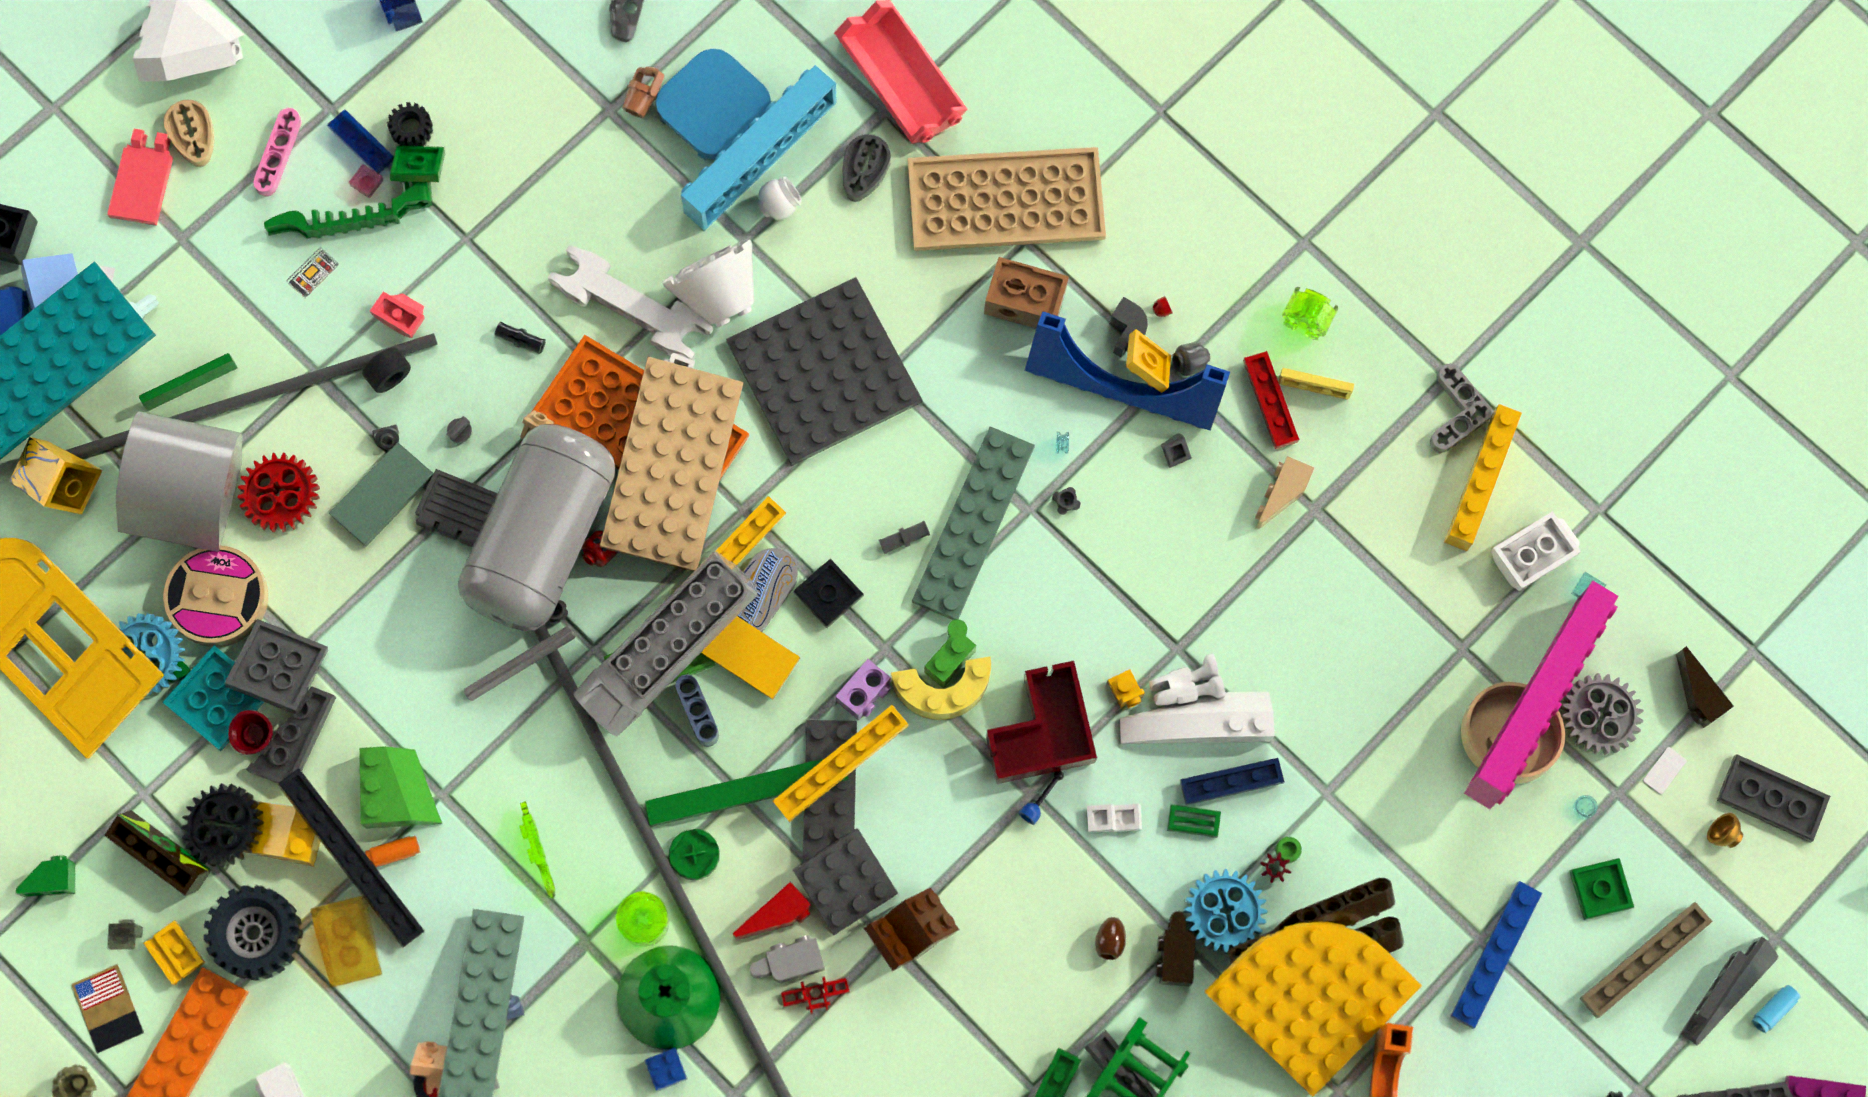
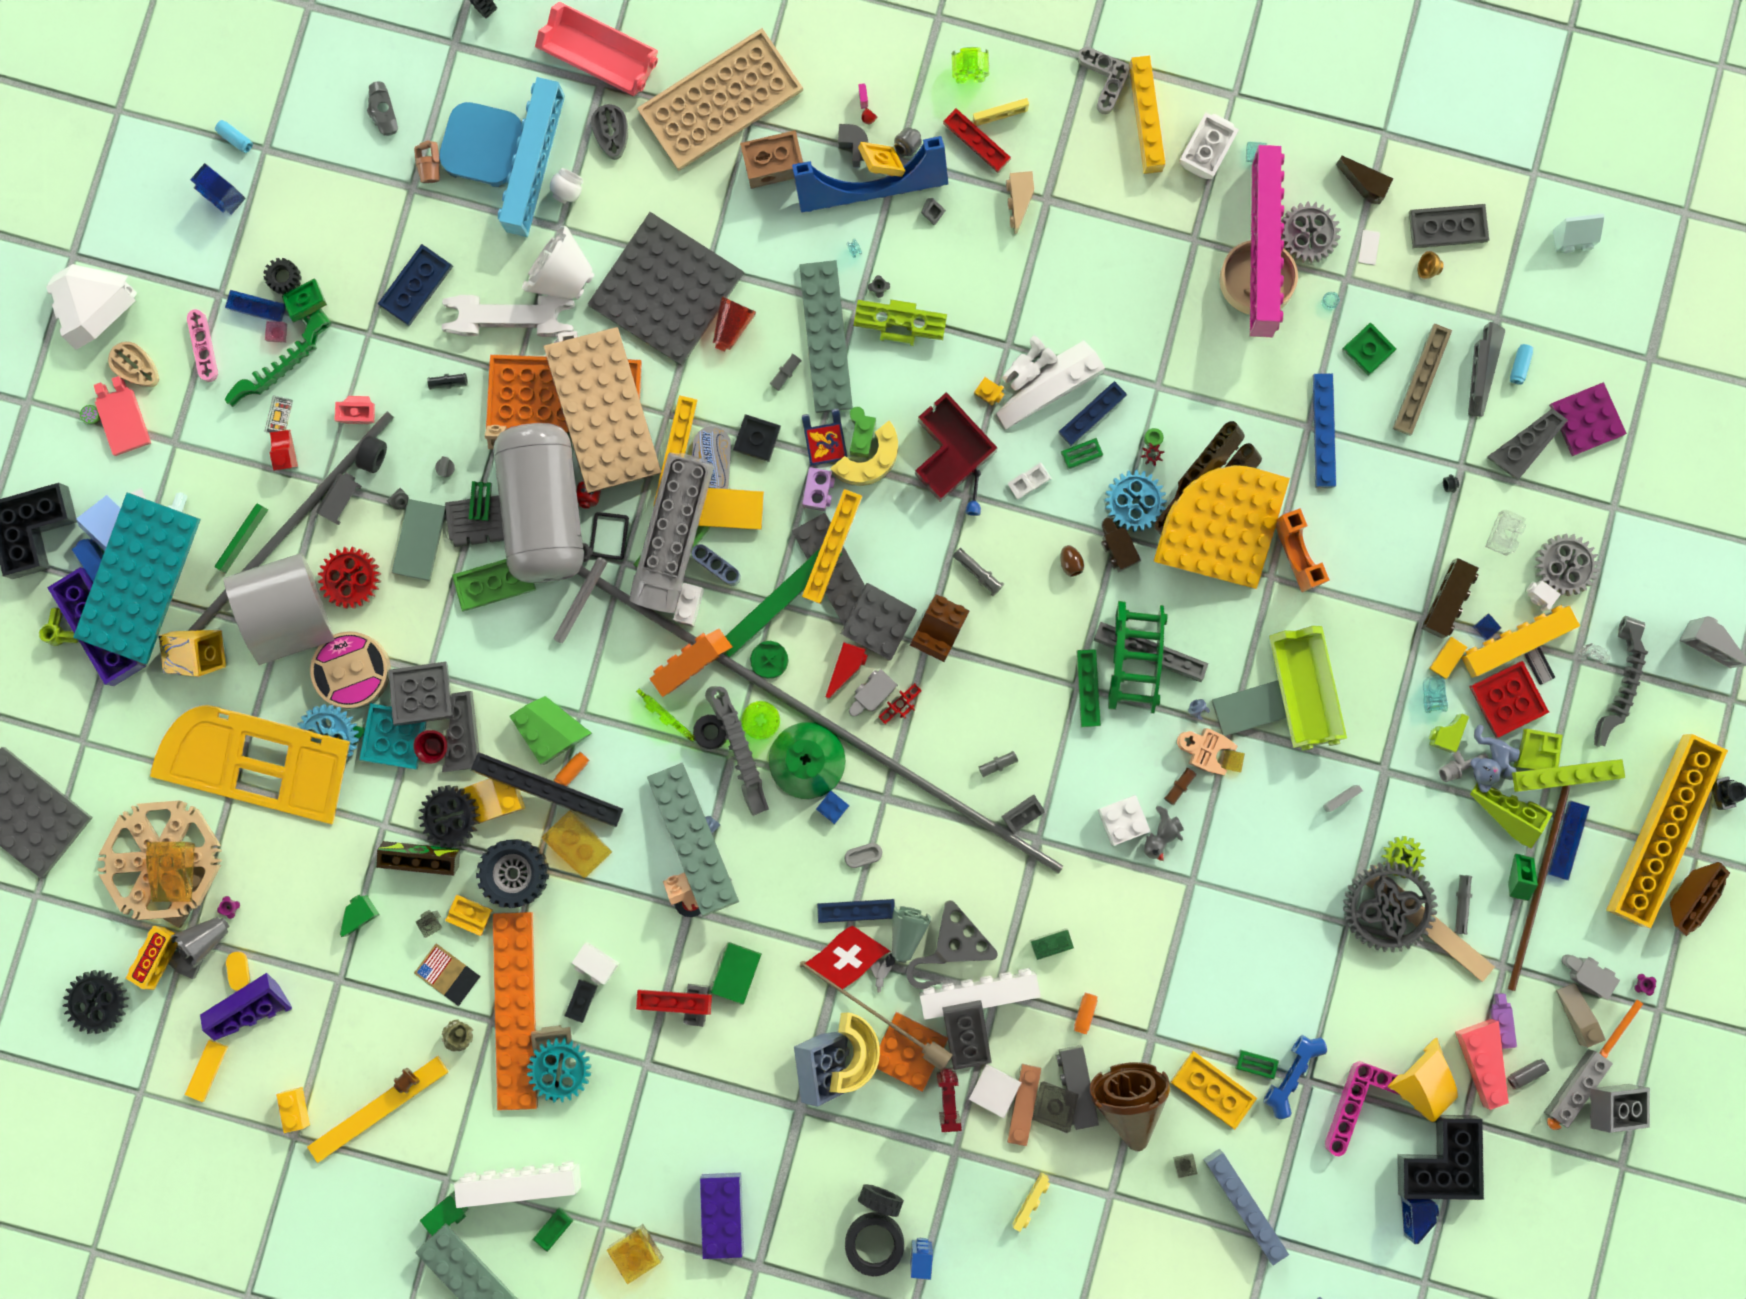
camera: 20 degrees left, 10 degrees up
none -> bright green tile [80,405,100,425]
none -> red arch [269,429,298,471]
none -> dark grey brick [316,472,362,525]
none -> dark blue tile [378,244,453,326]
none -> bright green tile [452,559,536,612]
none -> green tile [469,481,492,521]
none -> black piece [590,512,629,560]
none -> orange wedge [649,629,732,697]
none -> white piece [673,583,704,627]
none -> black tyre [693,715,727,749]
none -> dark grey piece [705,686,769,816]
none -> clear red cone [713,296,757,352]
none -> flag [802,409,847,466]
none -> lime piece [853,299,947,346]
none -> dark pink tile [858,83,868,109]
none -> dark grey pin [953,547,1004,596]

